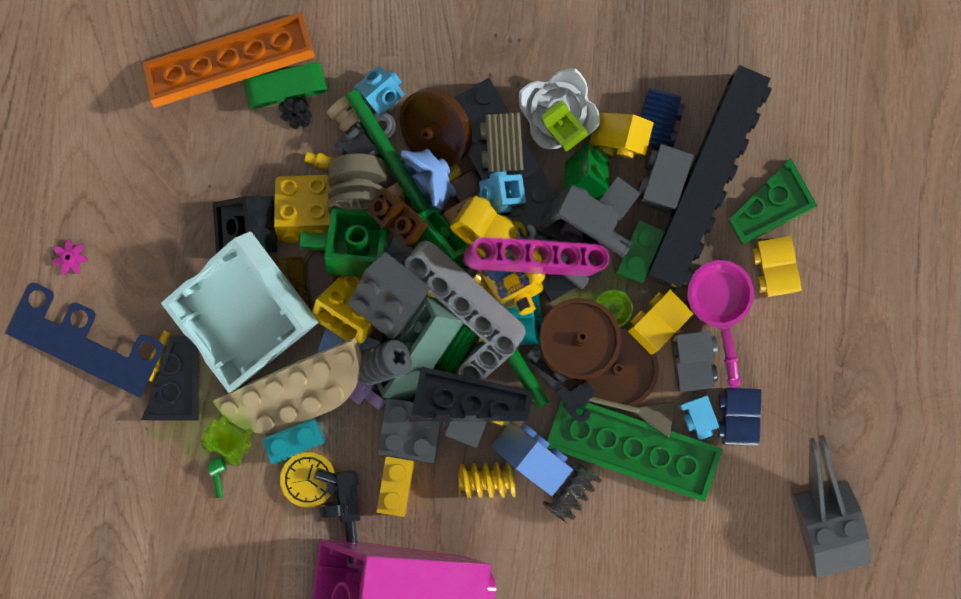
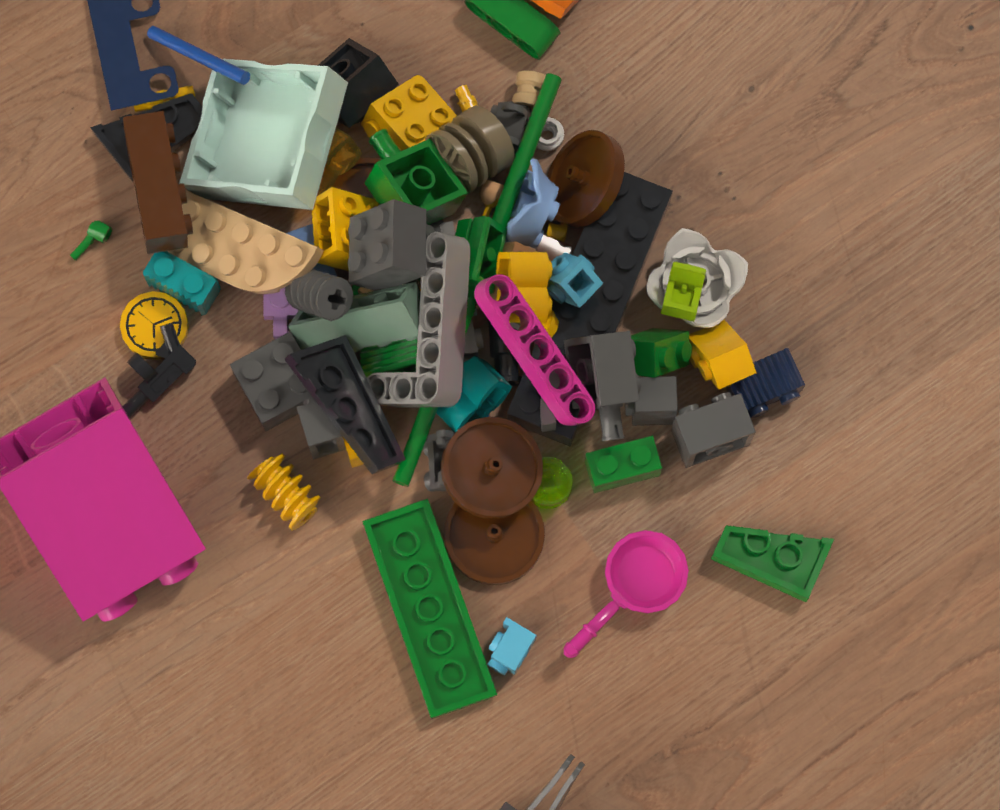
camera: 50 degrees right, 10 degrees down
clear neon green piece [200,415,253,466] -> none
black plant [278,97,312,129] -> none
medium azure brick [354,65,405,116] -> none
reddish brown slope [366,188,428,248] -> none
yellow brick [376,456,415,517] -> none
torso [456,224,545,315] -> none
dark tan brick [480,113,523,174] -> none
medium blue brick [491,421,573,496] -> none
clear smoke piece [542,461,602,524] -> none
black piece [556,380,596,422] -> none
dark tan piece [589,397,675,438] -> none
yellow brick [628,290,694,355] -> none
black brick [645,65,772,290] -> none
dark grey brick [671,331,718,392] -> none
dark blue brick [718,388,761,446] -> none
yellow brick [752,236,802,298] -> none
none -> reddish brown brick [123,111,193,254]
none -> blue bar [147,26,250,85]

